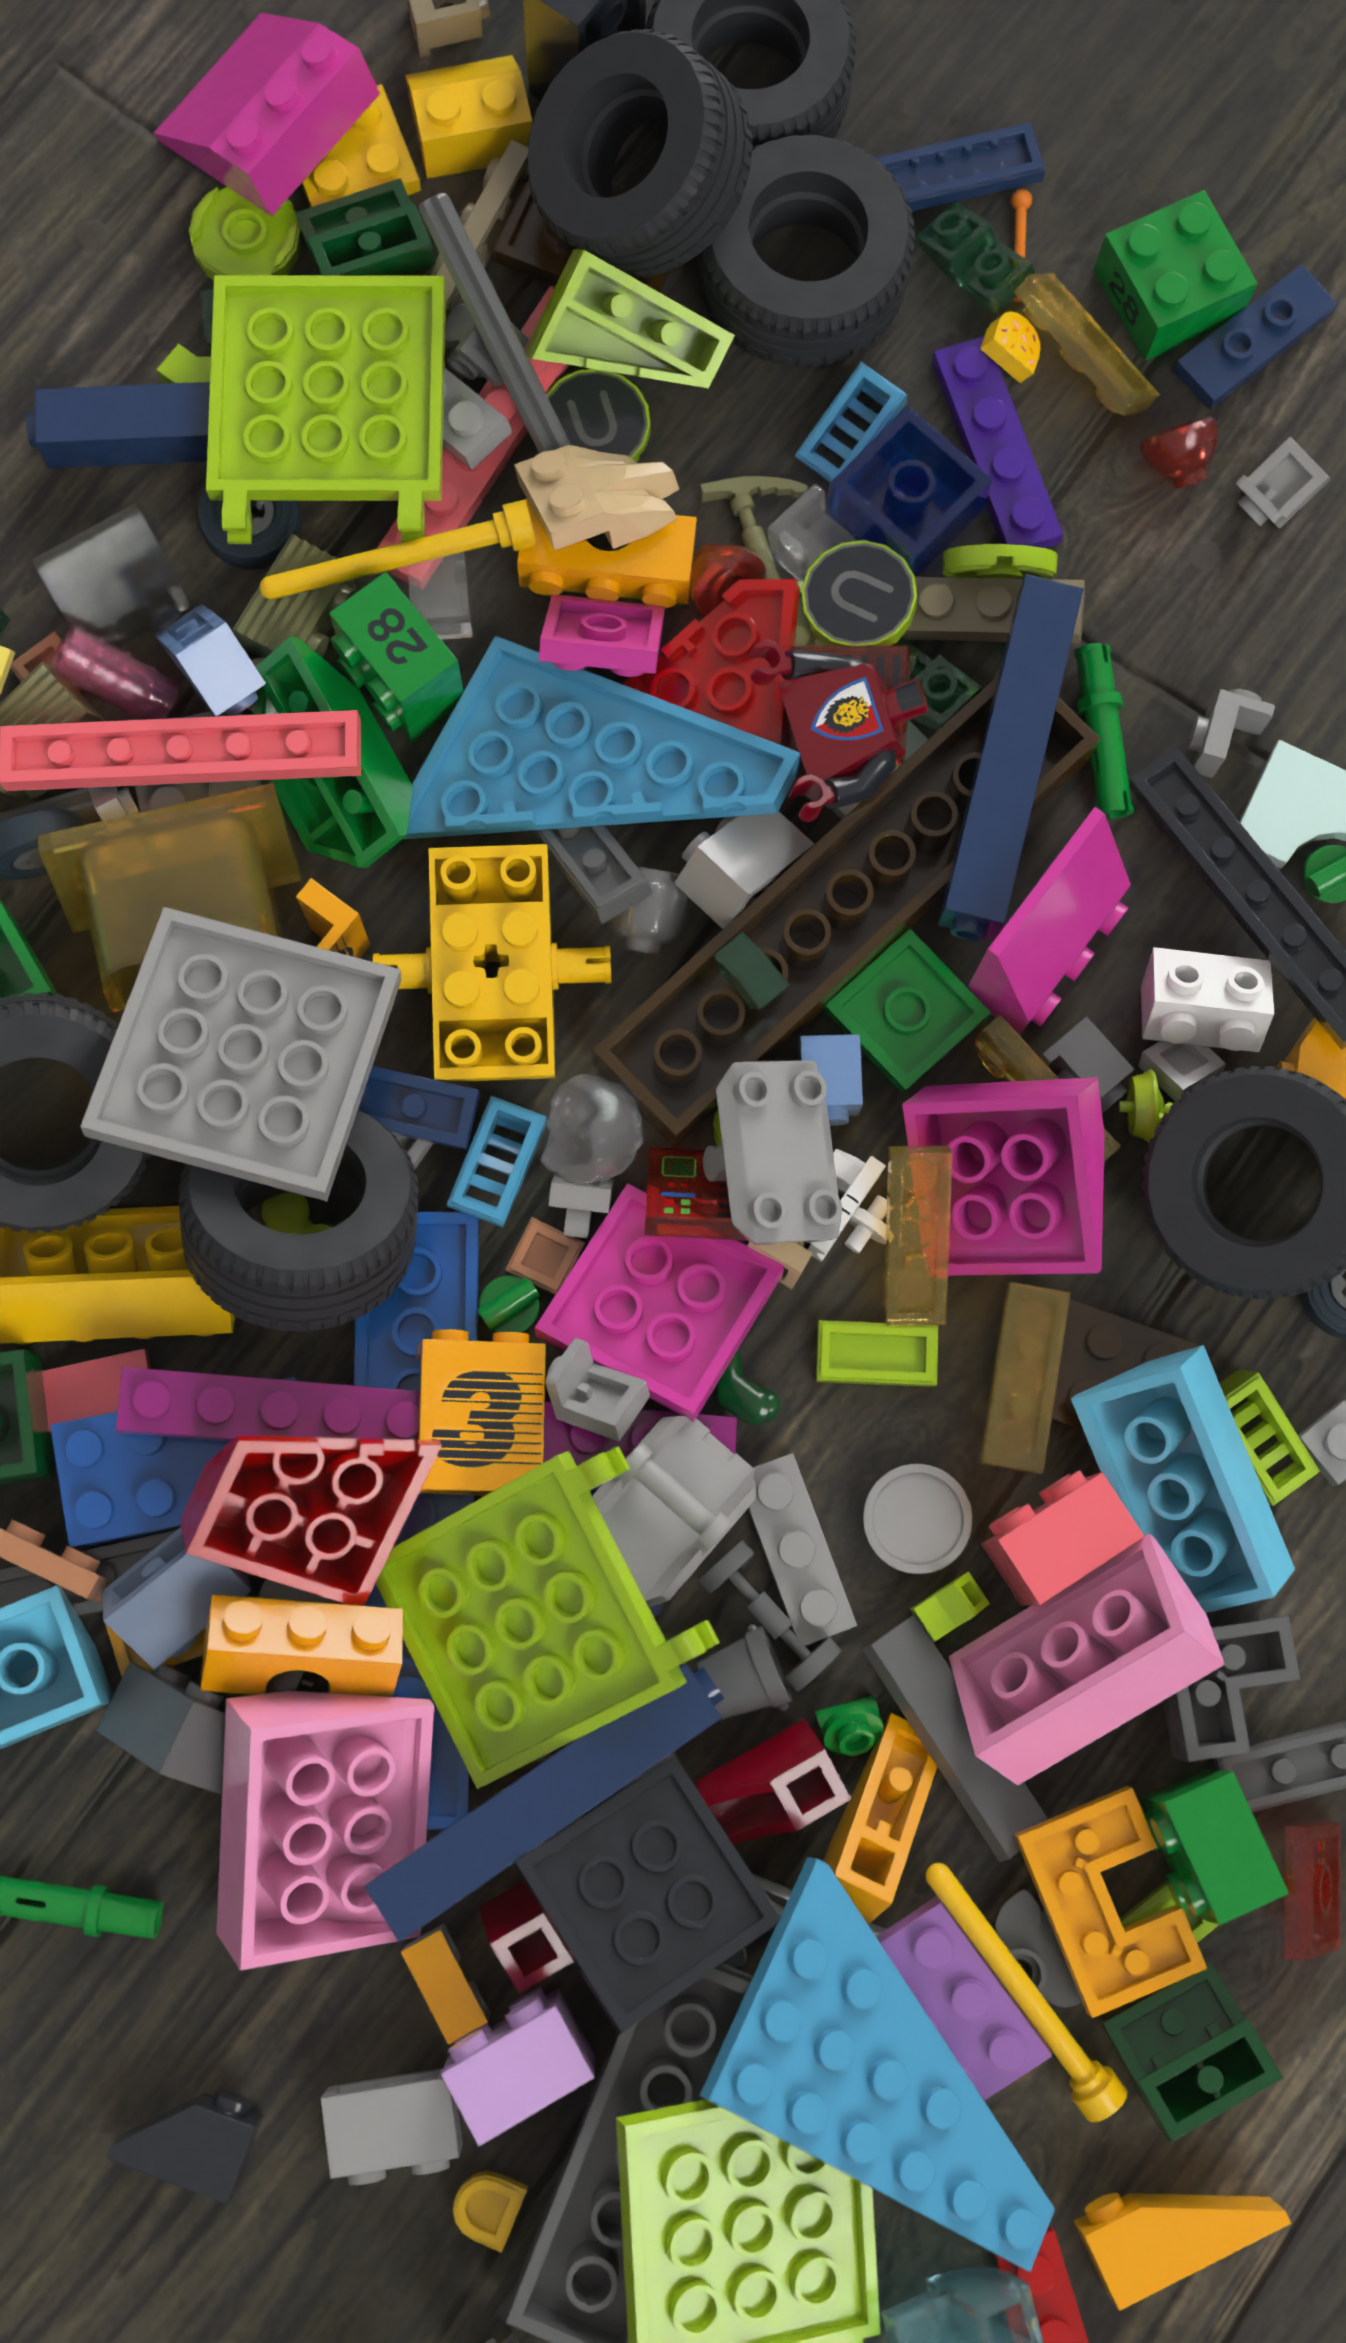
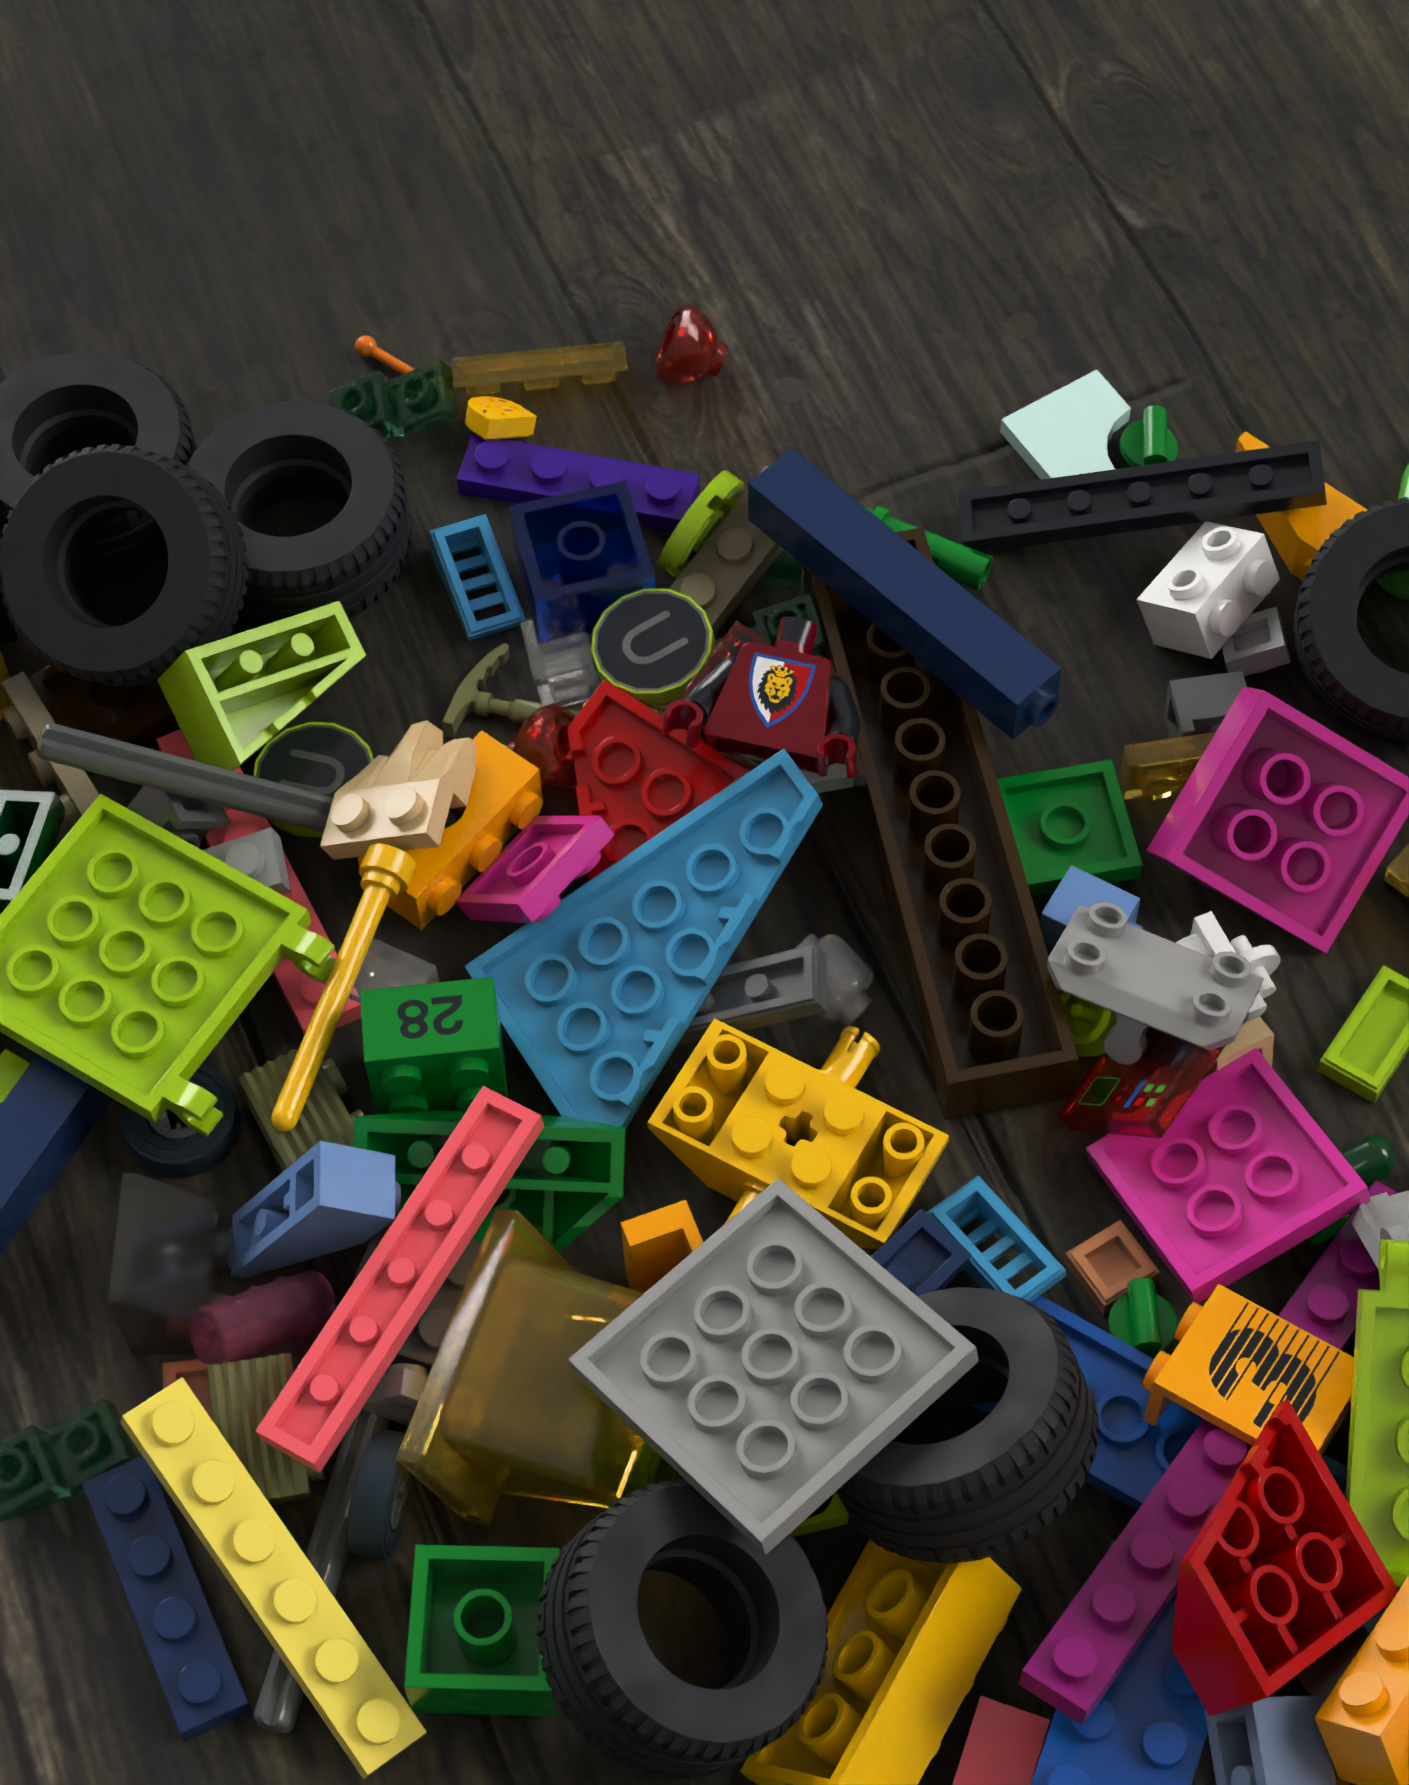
camera: 50 degrees left, 20 degrees down
clear hair [540,1074,644,1185] -> none
light grey bracket [546,1338,650,1441] -> none
light grey tile [548,1172,614,1238] -> none
light grey brick [674,811,814,929] -> none
clear green piece [714,932,789,1009] -> none
dark blue plate [874,122,1046,211] -> none
clear yellow plate [883,1146,953,1325] -> none
dark pink slope [967,807,1131,1035] -> none
green brick [1093,190,1258,362] -> none
lime hat [1118,1069,1173,1143] -> none
dark blue plate [1173,264,1338,410] -> none
light grey bracket [1187,689,1275,778] -> none
light grey bracket [1236,436,1331,529] -> none

